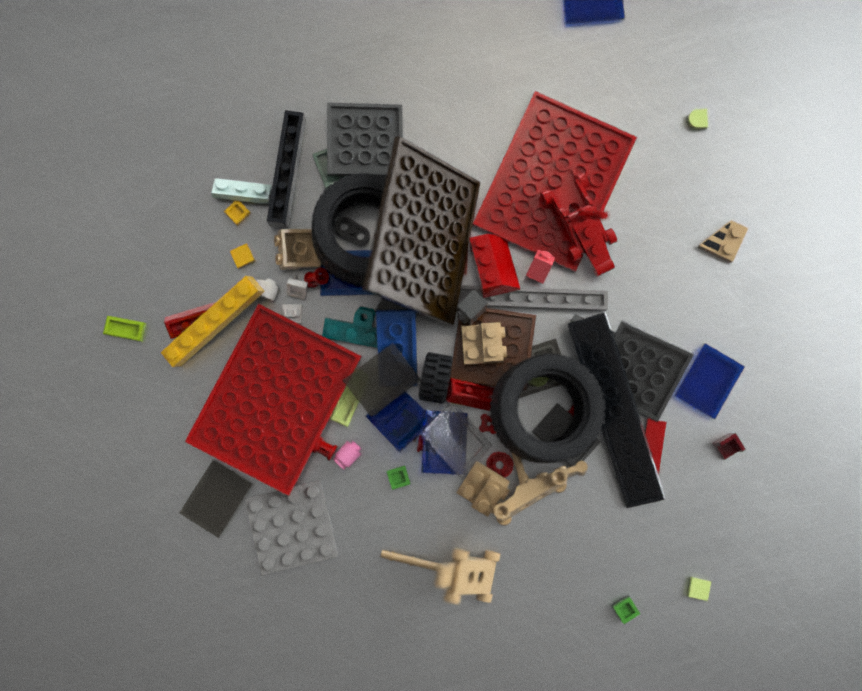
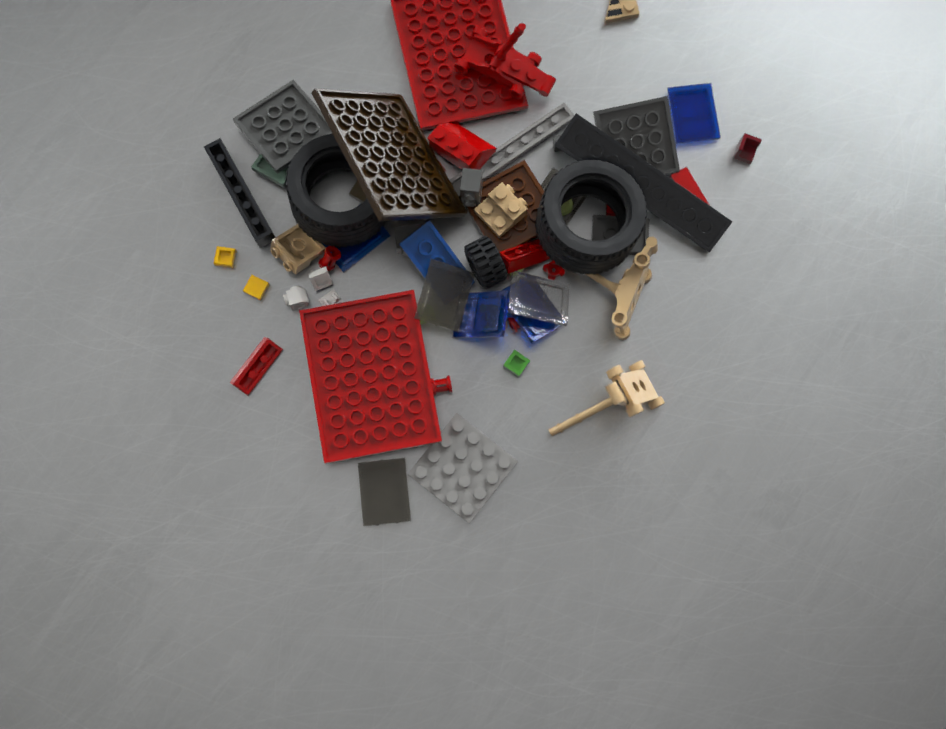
camera: 35 degrees left, 5 degrees down
lime tile [103,316,146,342] -> none
yellow brick [160,276,265,367] -> none
light aqua plate [211,178,272,204] -> none
teal plate [322,306,377,348] -> none
yellowish green tile [330,385,364,427] -> none
bright pink brick [333,441,361,470] -> none
dark grey plate [334,217,370,246] -> none
tan plate [456,461,510,517] -> none
red wheel [486,451,514,478] -> none
coral brick [526,250,555,284] -> none
bright green plate [612,596,640,624] -> none
yellowish green tile [687,577,711,601] -> none

